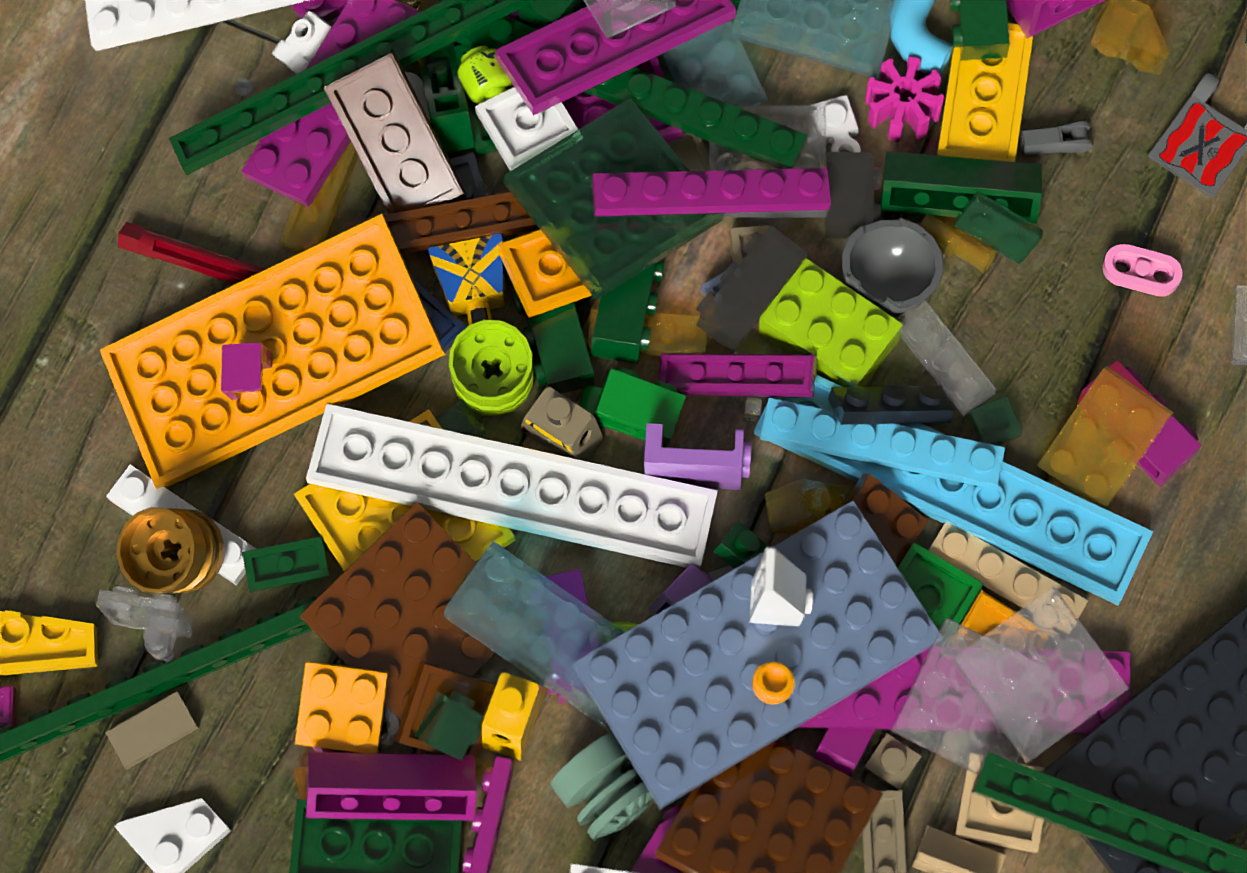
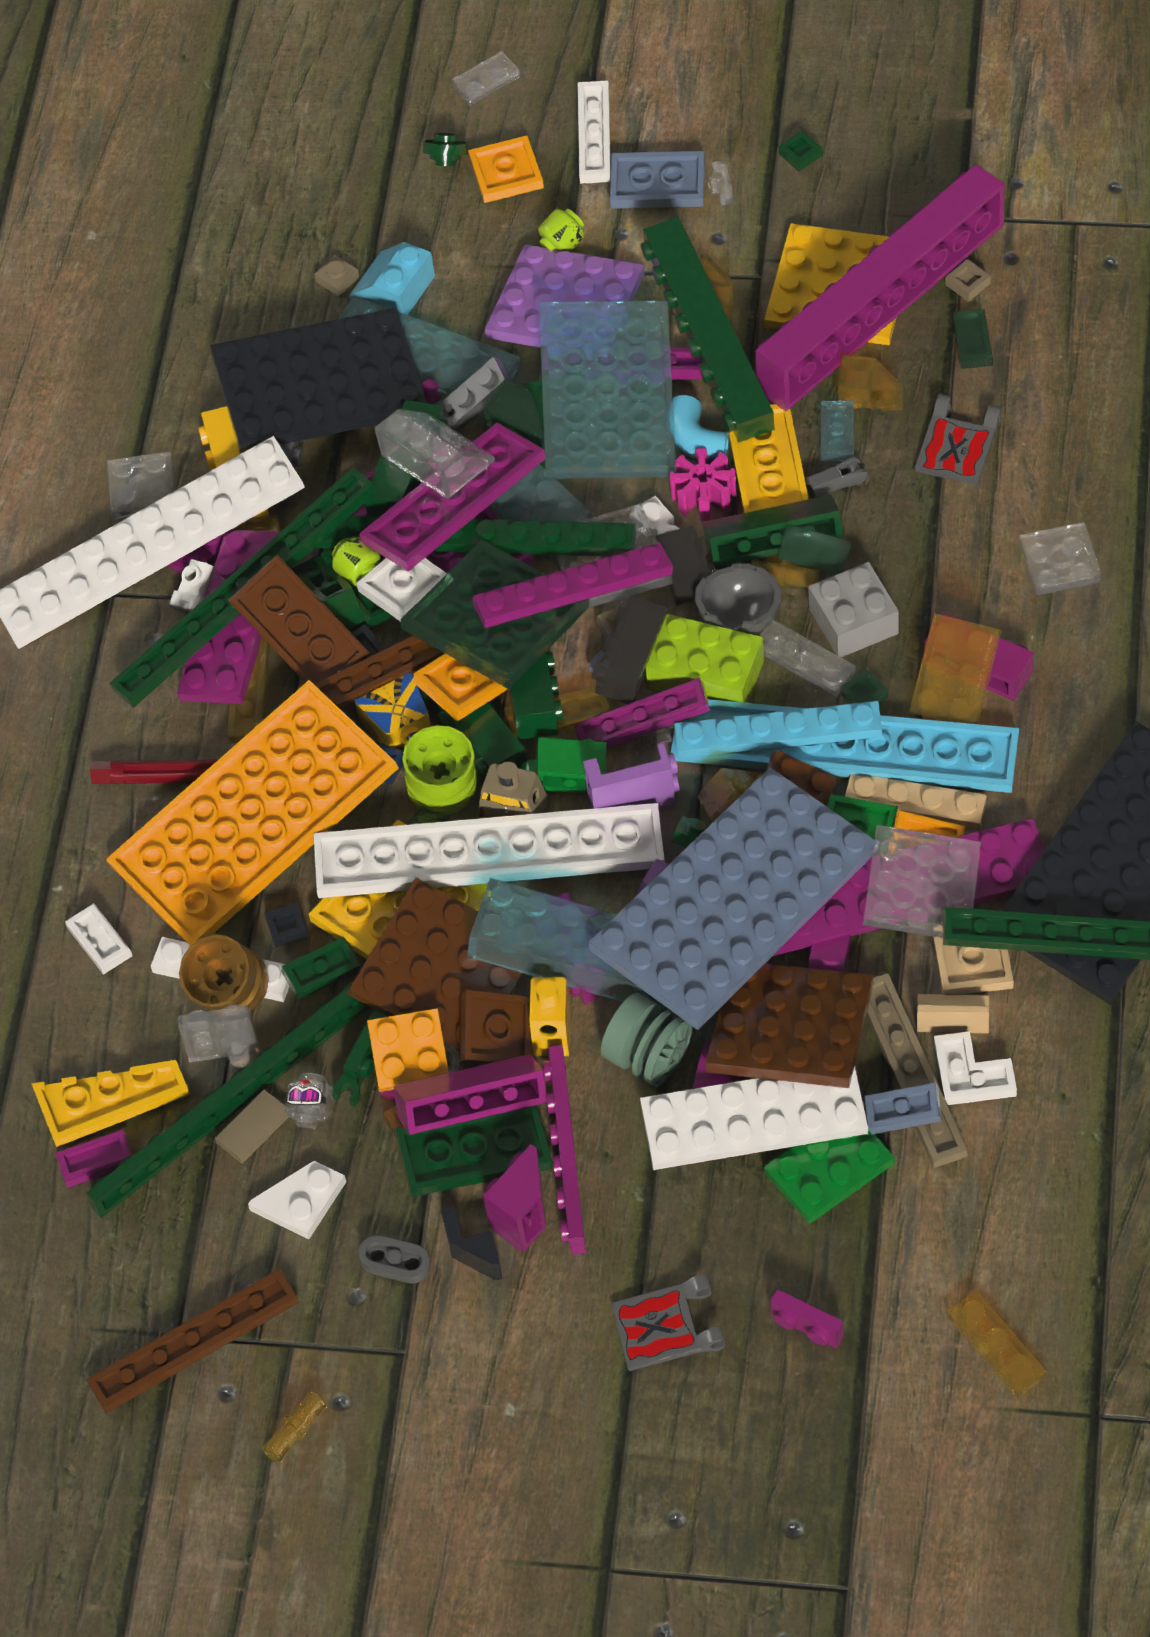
camera: 15 degrees left, 15 degrees down
magenta panel [221,342,272,400] -> none
clear green brick [415,690,484,761] -> none
white slope [749,548,813,626] -> none
light orange plate [752,662,795,704] -> none
black plate [828,385,955,425] -> none
dark tan plate [863,733,921,791] -> none
clear plate [951,586,1129,762] -> none
bright pink plate [1102,244,1182,296] -> none
none -> white plate [65,903,132,975]
none -> black plate [264,902,308,948]
none -> clear head [285,1073,333,1128]
none -> dark green plate [332,1009,387,1106]
none -> light grey brick [808,562,899,659]
none -> clear light blue plate [821,400,854,461]

